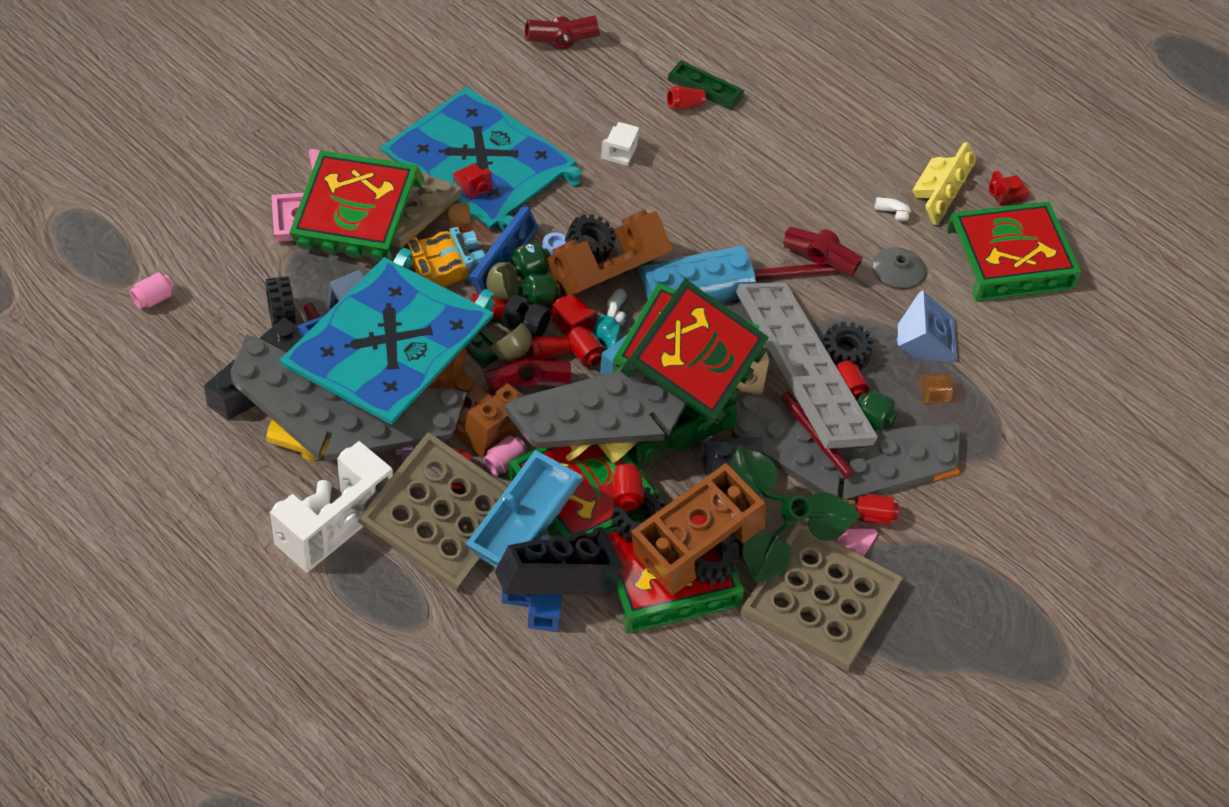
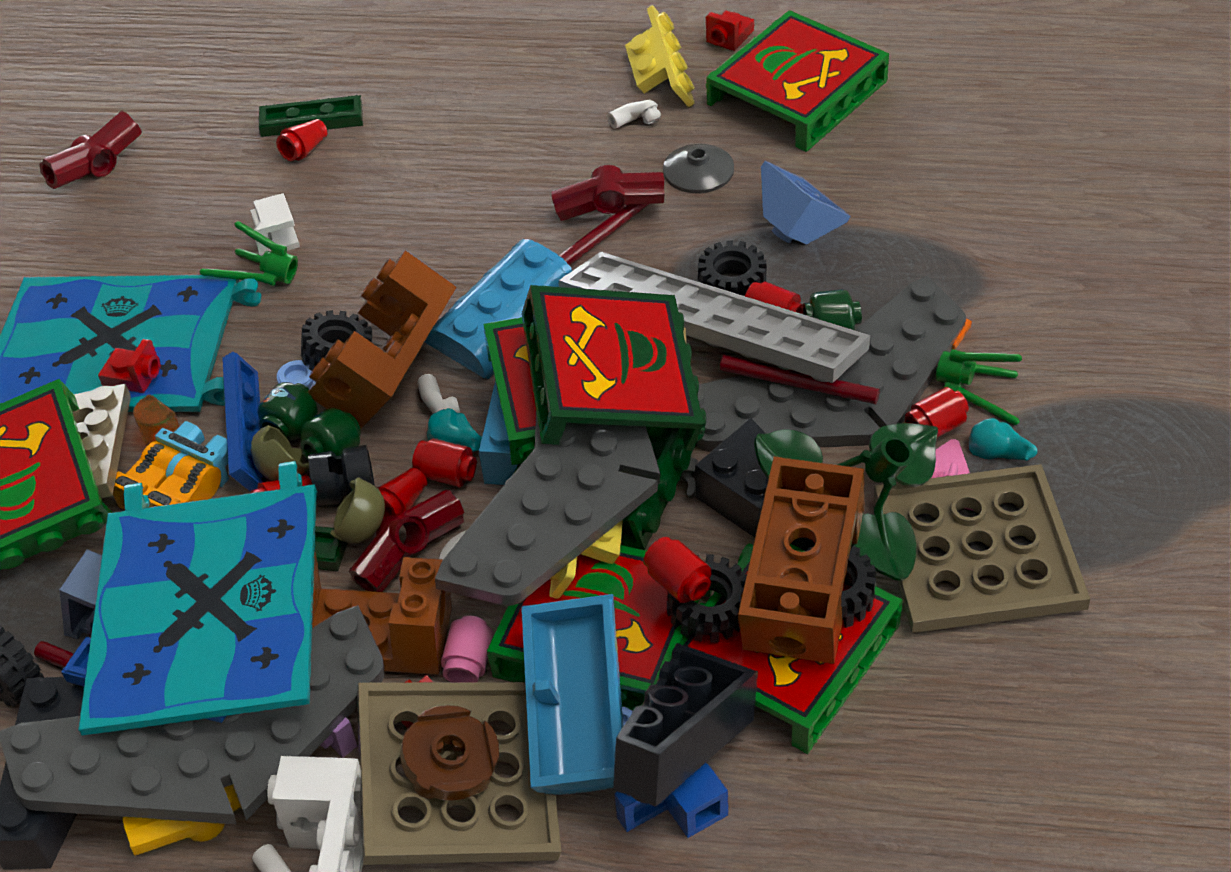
camera: 30 degrees left, 5 degrees down
red window [552,293,598,336] -> none
clear orange brick [918,373,953,403] -> none
none -> green plant [200,221,298,286]
none -> reddish brown plate [400,705,499,801]
none -> green plant [936,349,1022,425]
none -> teal animal [969,418,1038,461]

